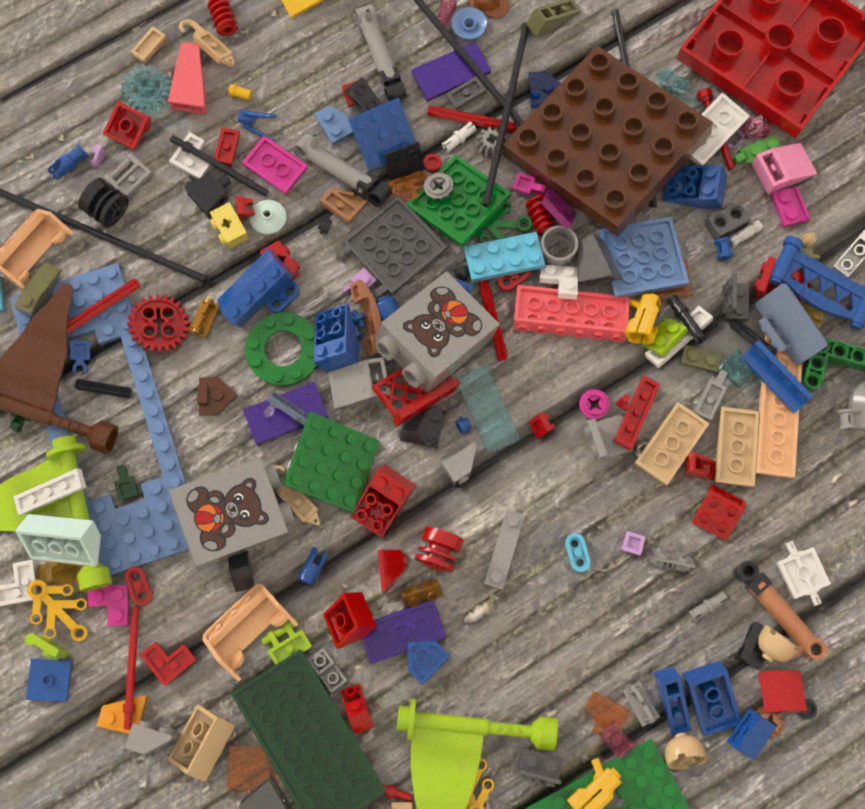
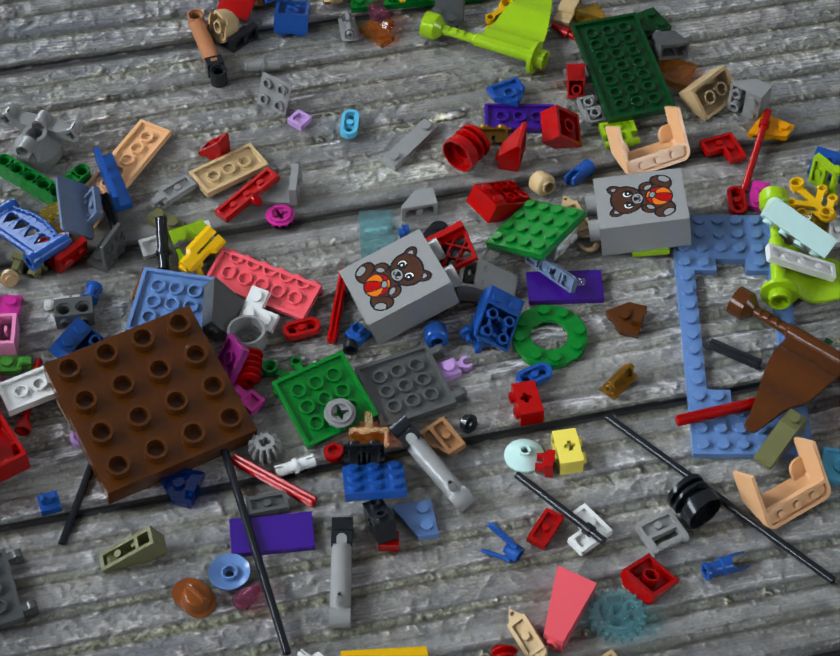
camera: 160 degrees left, 25 degrees down
blue plate [70,340,90,374] -> none
lavender tile [91,144,107,169] -> none
dark green plate [114,465,139,501] -> none
red gear [127,294,190,355] -> none
black torso [184,173,232,219] -> none
blue slope [217,248,294,327] -> none
yellow pin [228,83,252,101] -> none
dark pink plate [242,135,308,195] -> none
nougat slope [350,280,381,358] -> none
medium azure plate [464,232,545,283] -> none
black piece [482,22,529,207] -> none
red tile [528,412,555,439] -> none
blue slope [654,667,692,736] -> none
clear light blue plate [656,67,690,97] -> none
red bracket [692,483,746,540] -> none
tan plate [714,407,760,488] -> none
clear light blue slope [719,348,753,388] -> none
white plate [776,541,831,606] -> none
none -> blue tile [37,490,62,517]
none -> tan head [529,170,555,197]

